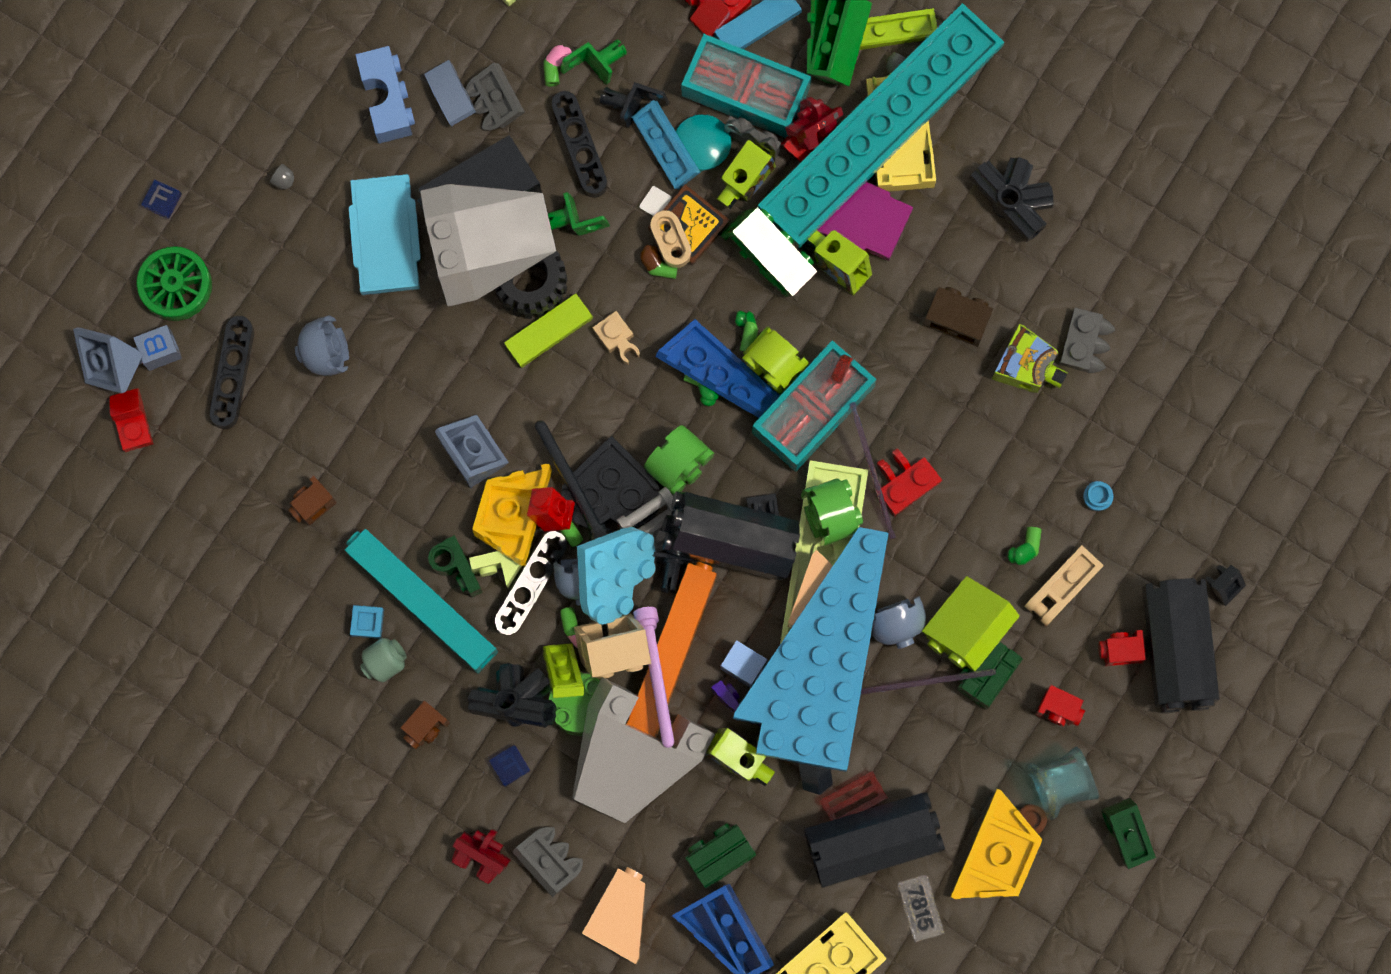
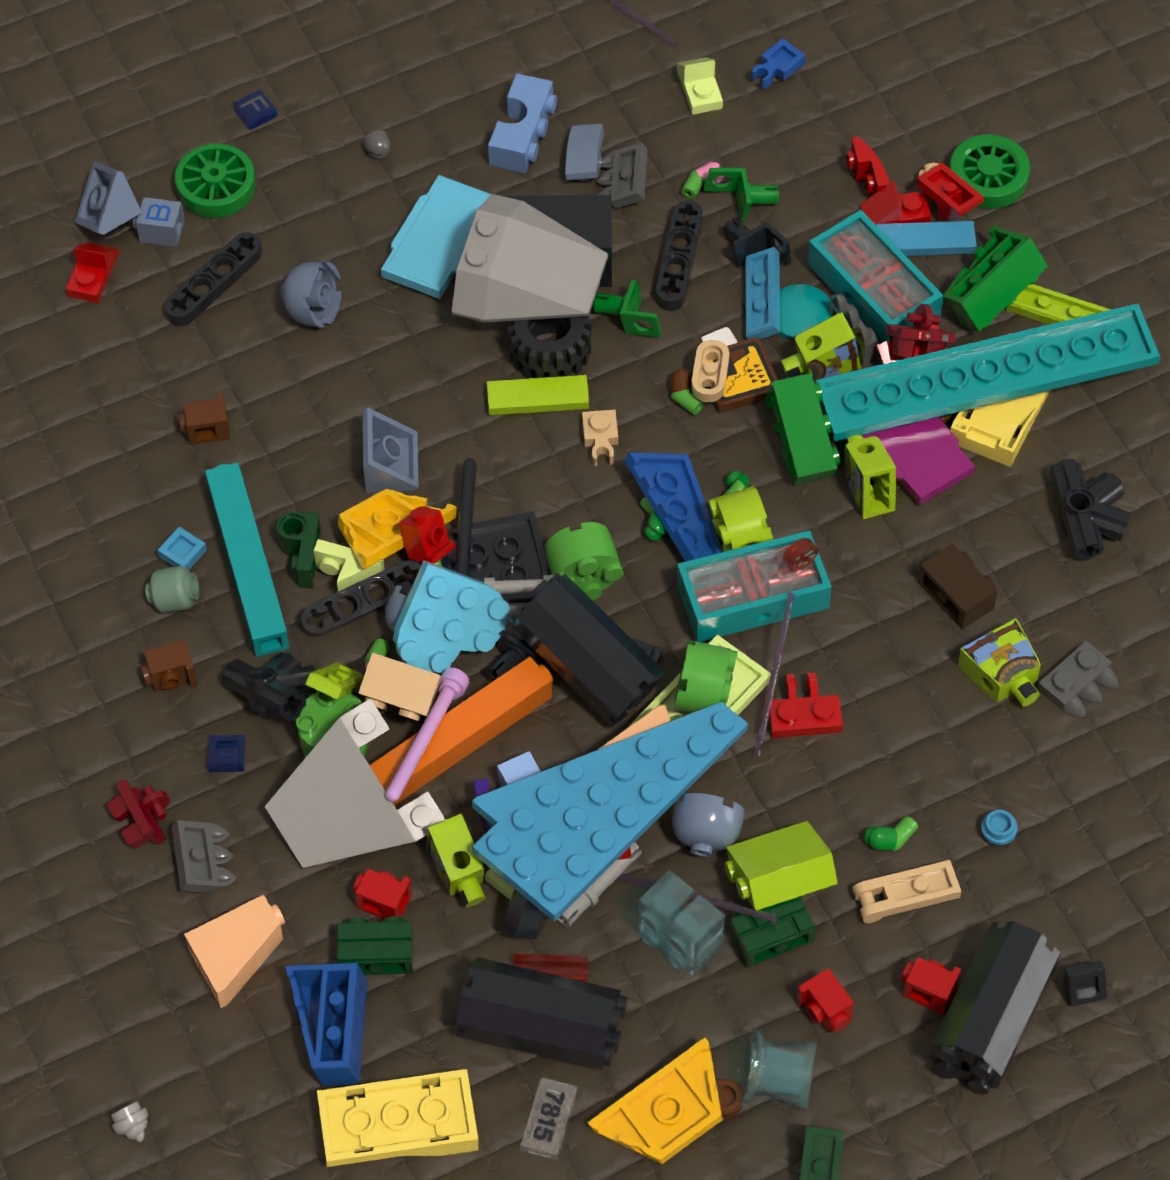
camera: 30 degrees right, 20 degrees down
none -> red brick [353,869,413,919]
none -> clear light blue piece [639,870,725,976]

